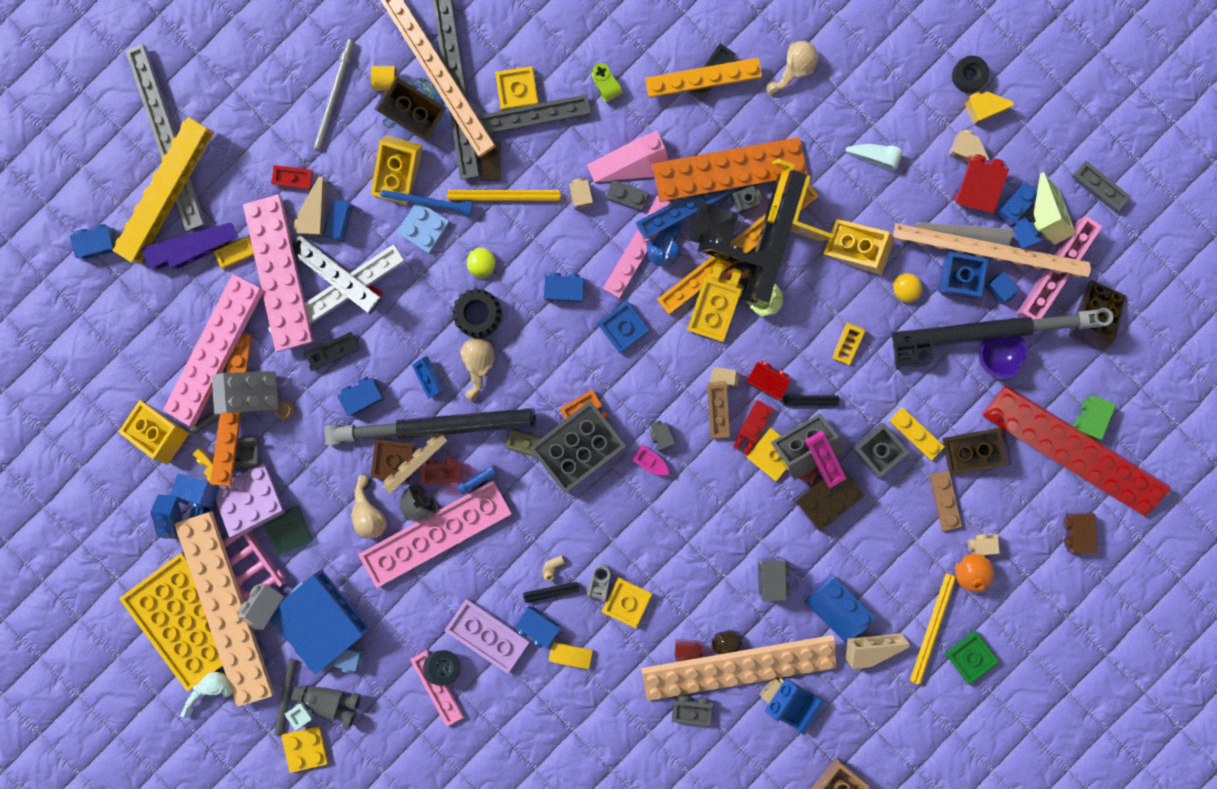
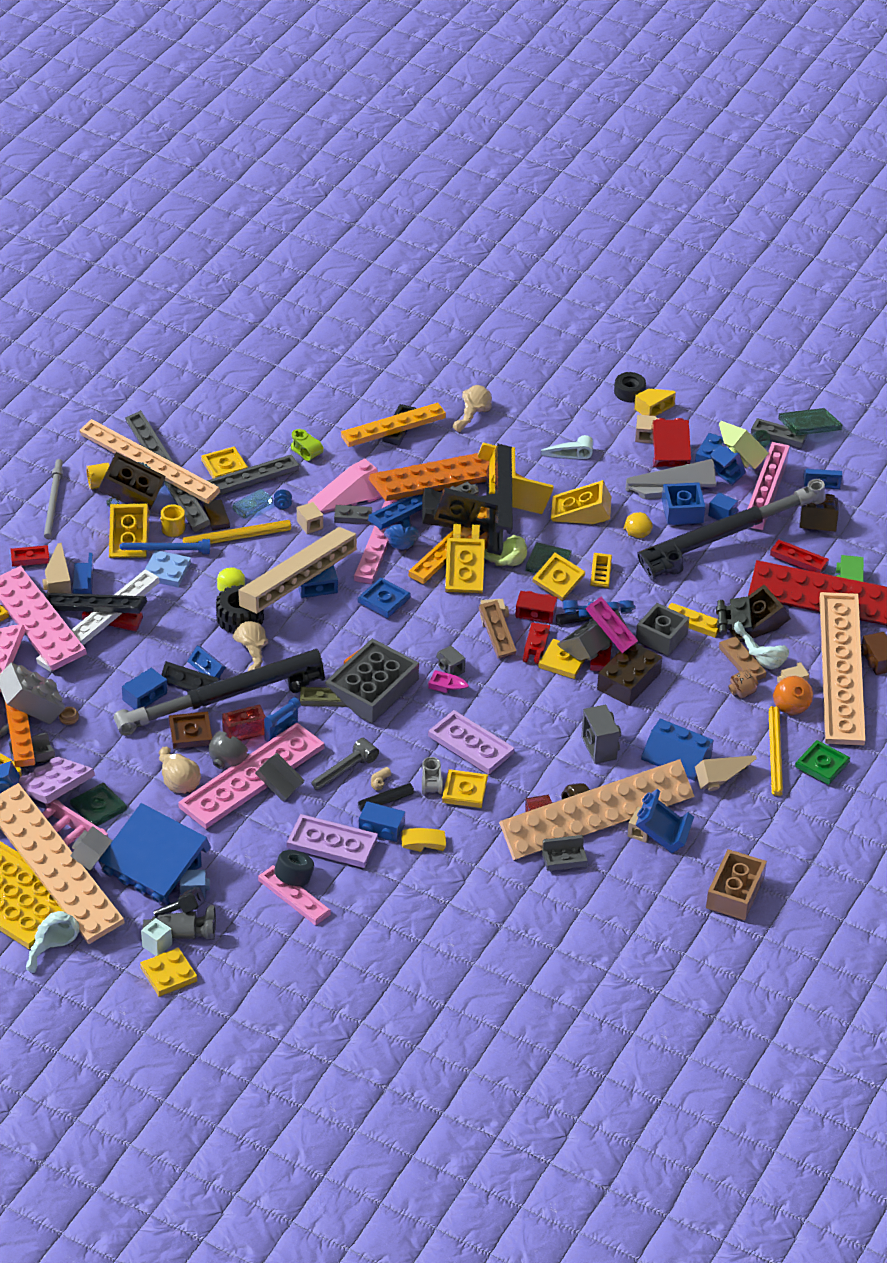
camera: 20 degrees left, 45 degrees down
dark grey bar [274,659,297,736] -> none
black plate [303,332,360,372] -> none
tan plate [382,435,447,494] -> none
light nougat plate [893,223,1091,277] -> none
dark purple cylinder [978,337,1029,380] -> none
none -> black piece [154,887,205,918]
none -> yellow piece [160,504,185,537]
none -> black plate [161,661,220,690]
none -> clear light blue plate [233,489,273,519]
none -> tan brick [239,527,357,614]
none -> dark grey panel [255,753,305,801]
none -> blue wheel [273,489,292,509]
none -> dark grey axle [311,738,379,790]
none -> lavender plate [428,710,515,775]
none -> tile [525,542,572,573]
none -> yellow plate [532,553,585,601]
none -> blue plant [563,600,636,617]
none -> pearl dark grey plate [716,596,753,635]
none -> medium nougat head [728,670,759,699]
none -> light aqua hair [734,621,789,669]
none -> tile [752,430,770,447]
none -> red plate [770,539,829,573]
none -> clear green tile [778,408,843,436]
none -> blue panel [803,469,842,489]
none -> light nougat plate [819,592,865,745]

